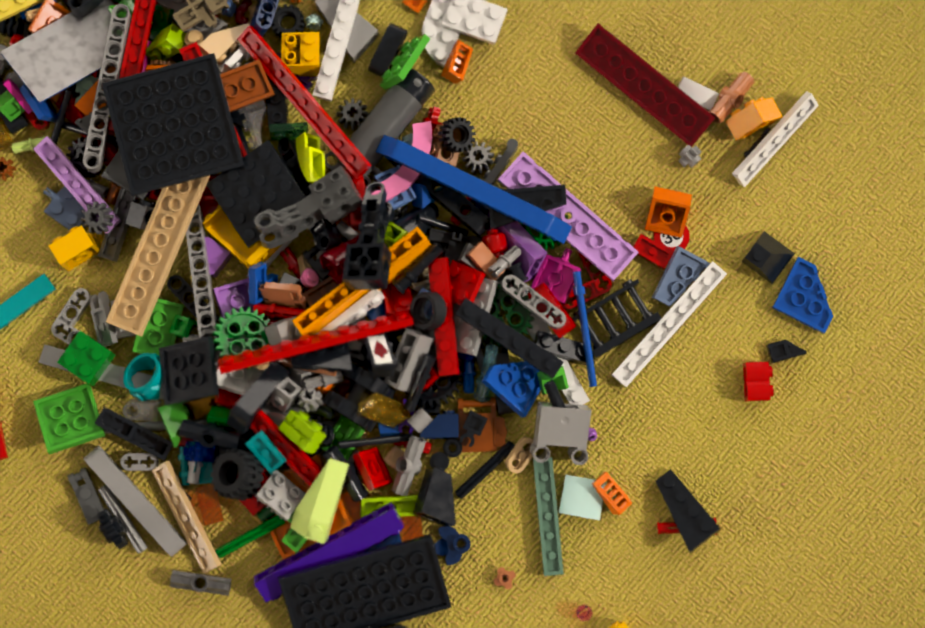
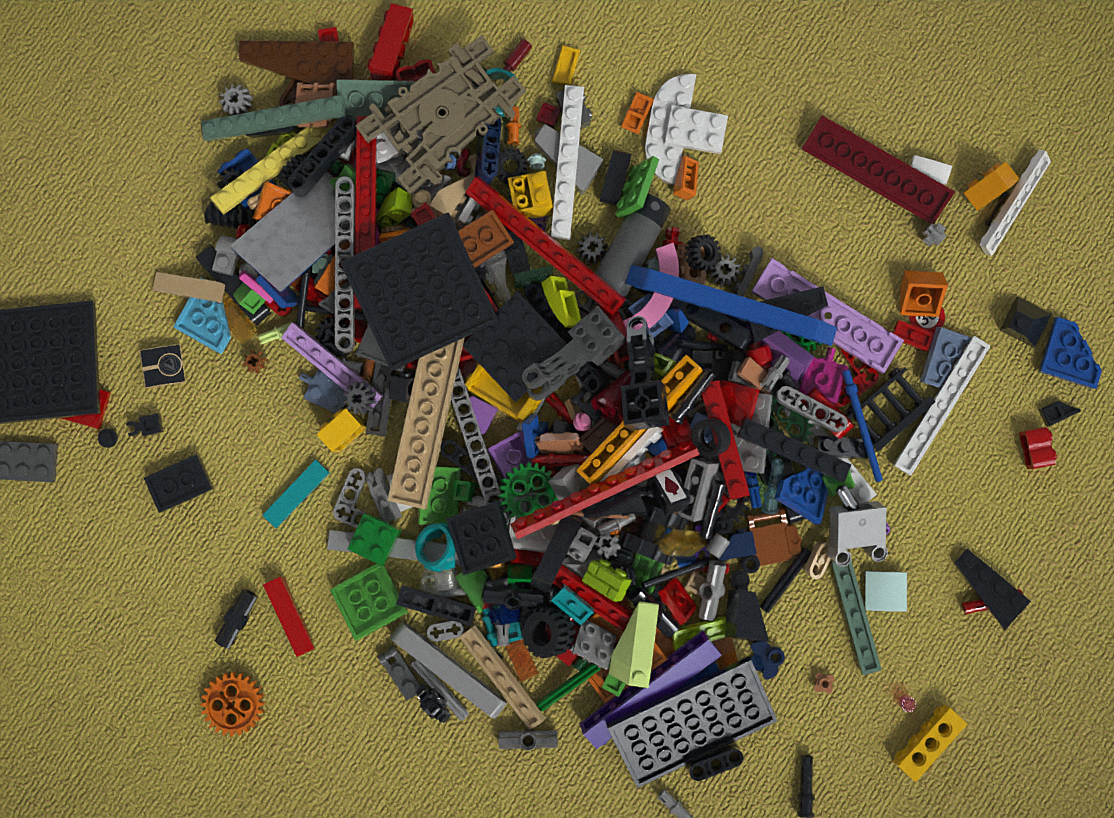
camera: 10 degrees left, 5 degrees up
black plate [460,410,488,447] -> none
orange slope [592,472,632,515] -> none
nougat piece [709,71,755,124] -> none

